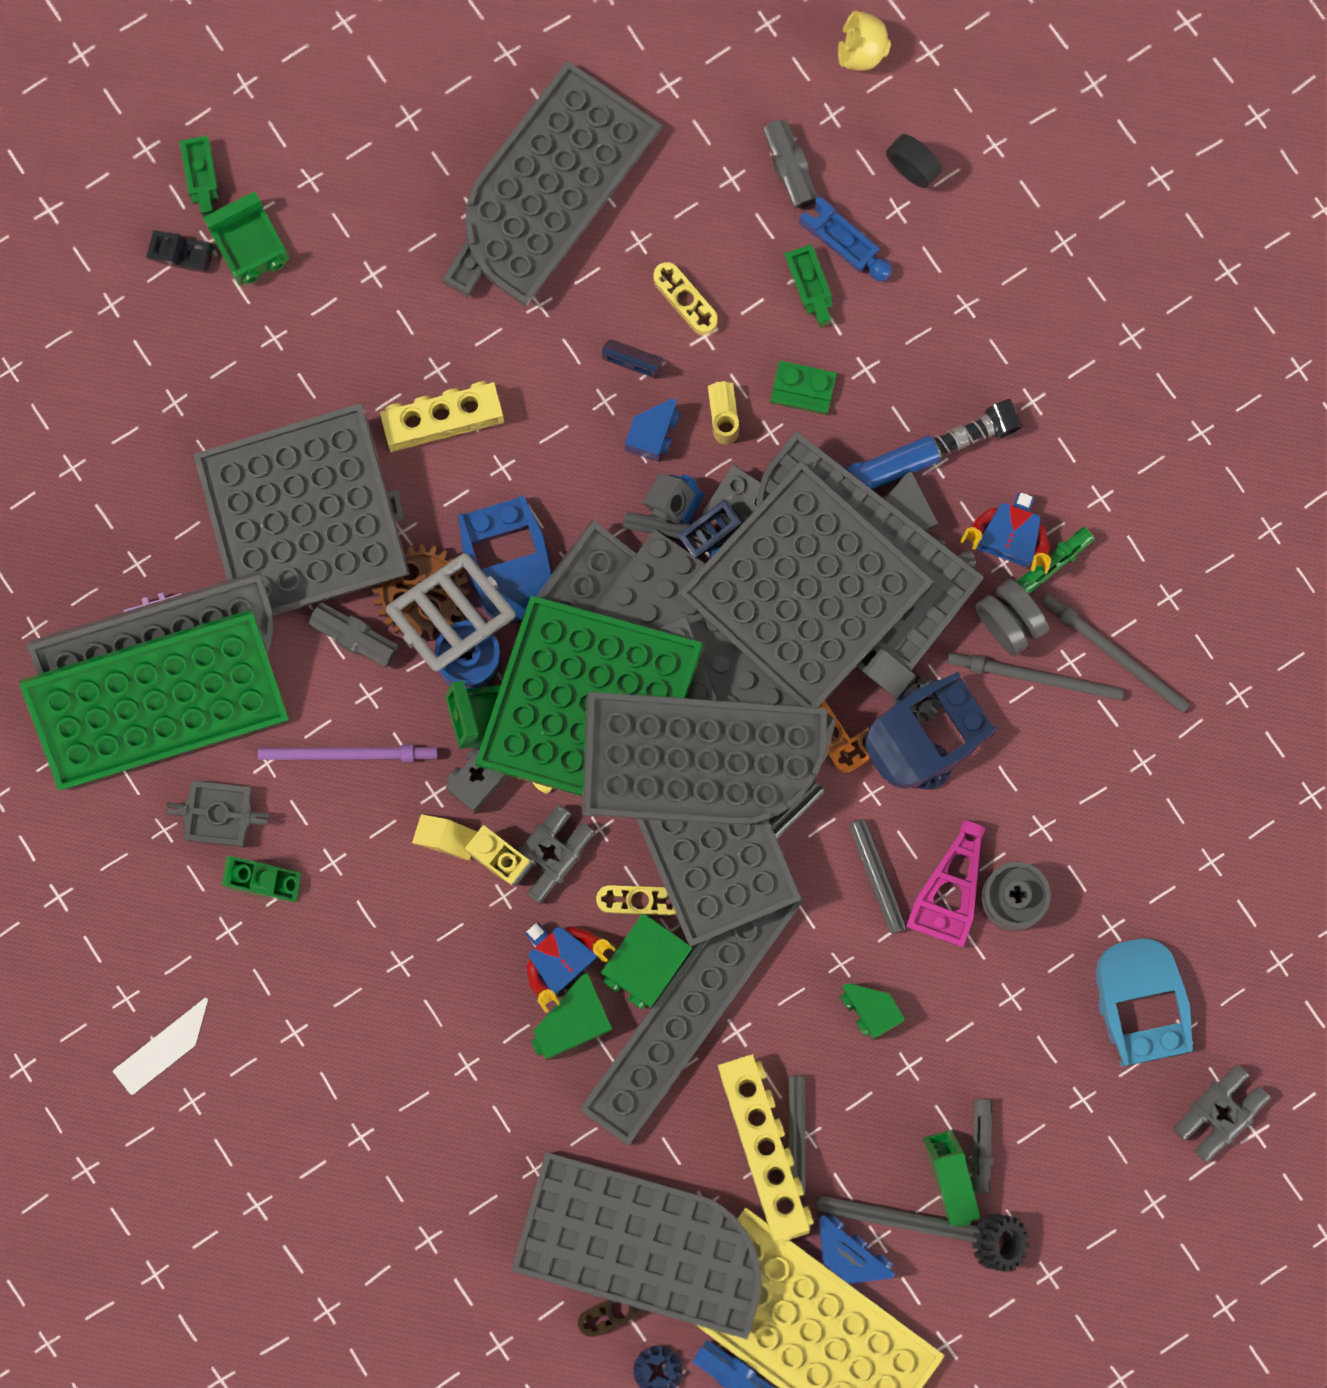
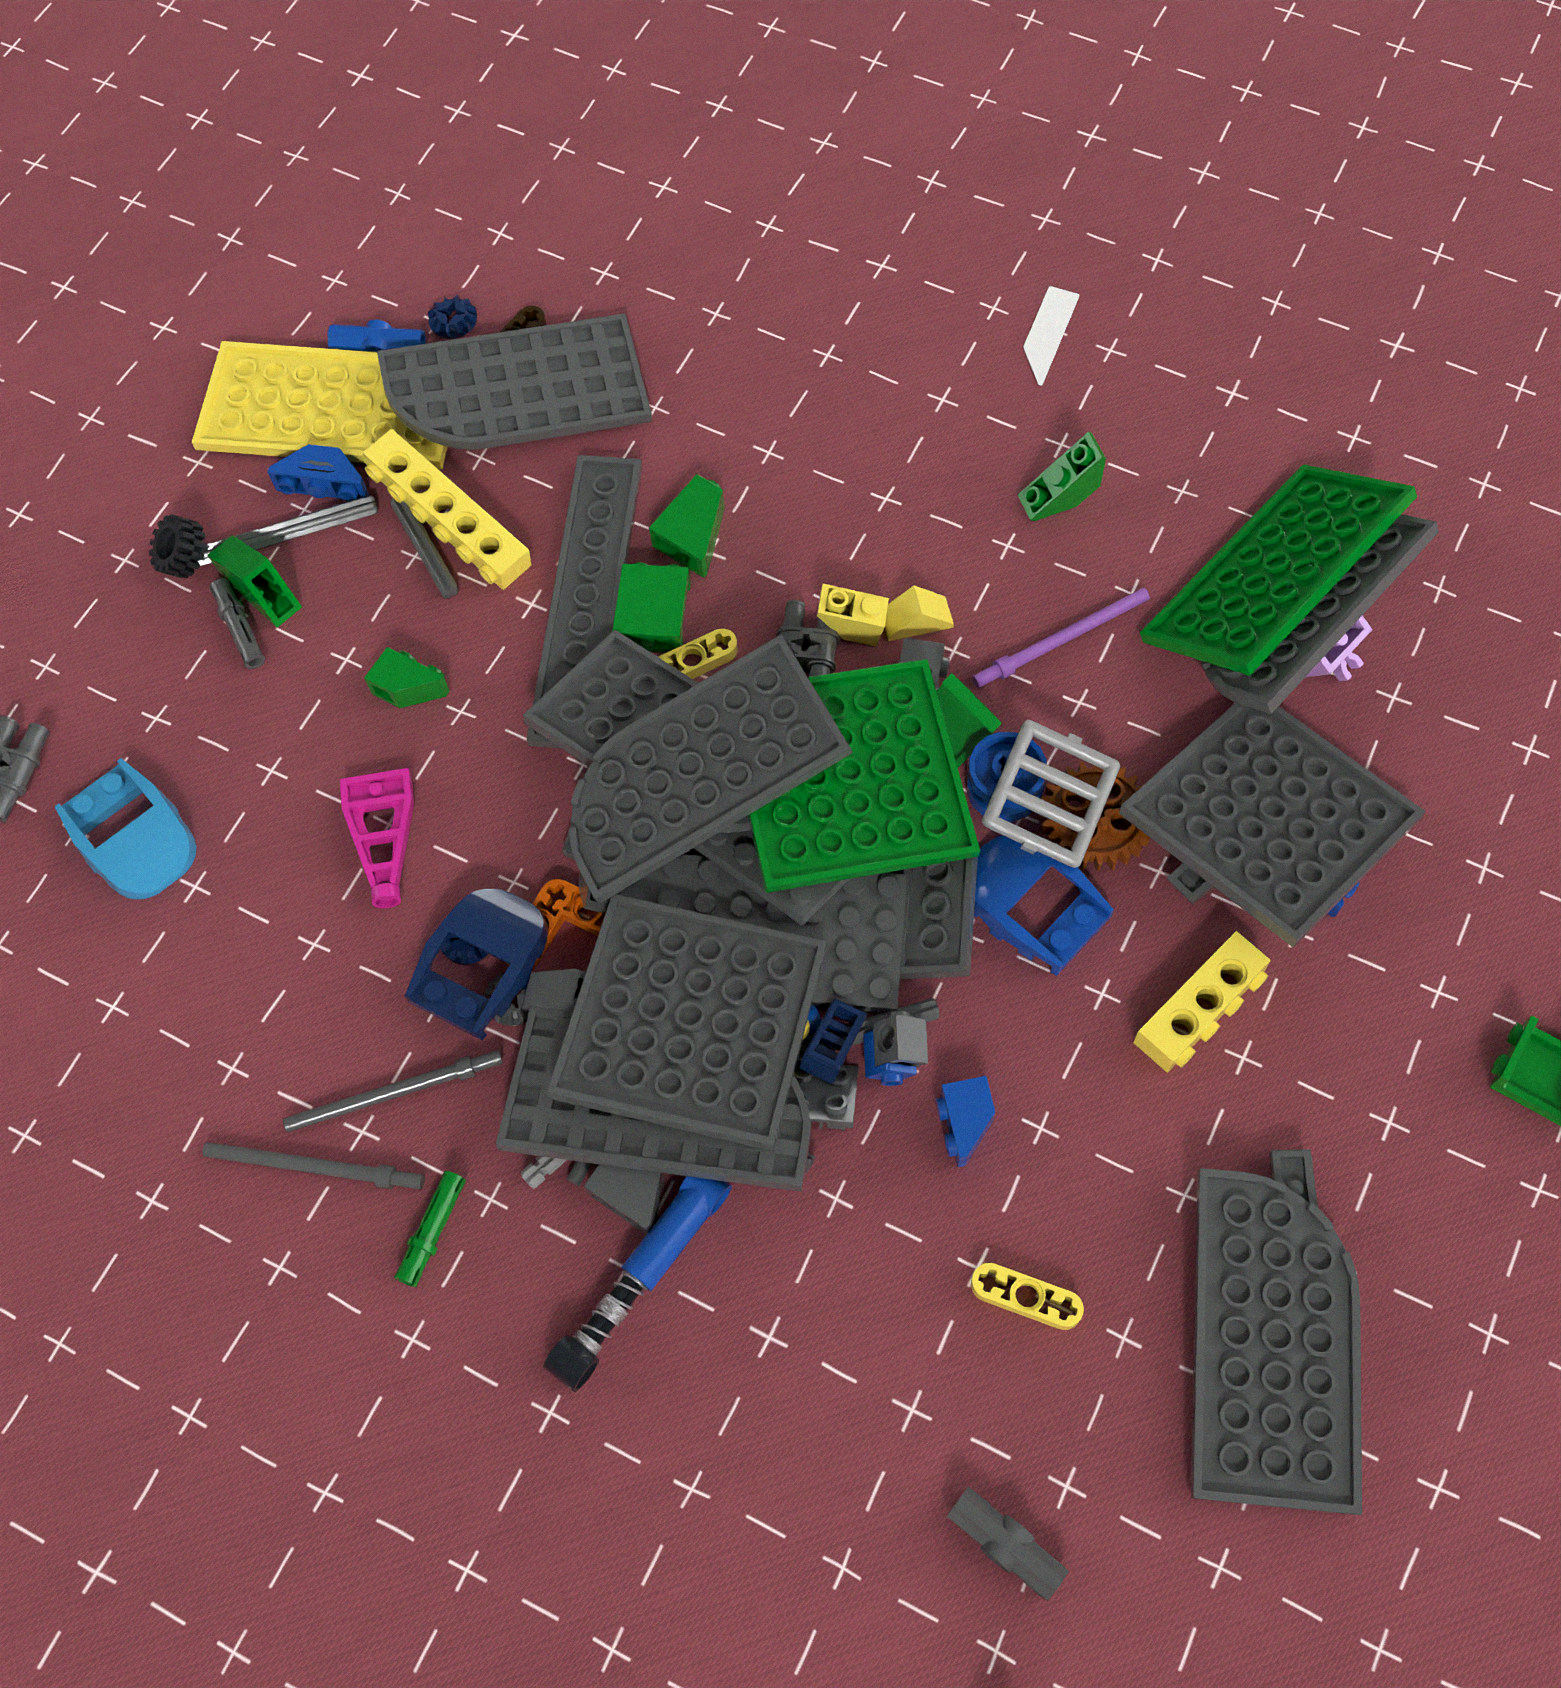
camera: 155 degrees right, 15 degrees down
dark grey plate [166,780,269,848] -> none
dark grey piece [308,602,399,668] -> none
torso [525,922,615,1012] -> none
dark blue slope [602,339,663,379] -> none
light yellow piece [708,381,739,445] -> none
green plate [770,360,836,416] -> none
green hinge [784,244,833,328] -> none
blue plate [799,197,892,281] -> none
dark grey axle [849,819,906,934] -> none
black tyre [886,134,942,188] -> none
torso [960,493,1051,574] -> none
dark grey wheel [975,579,1049,656] -> none
dark grey wheel [980,861,1051,932] -> none

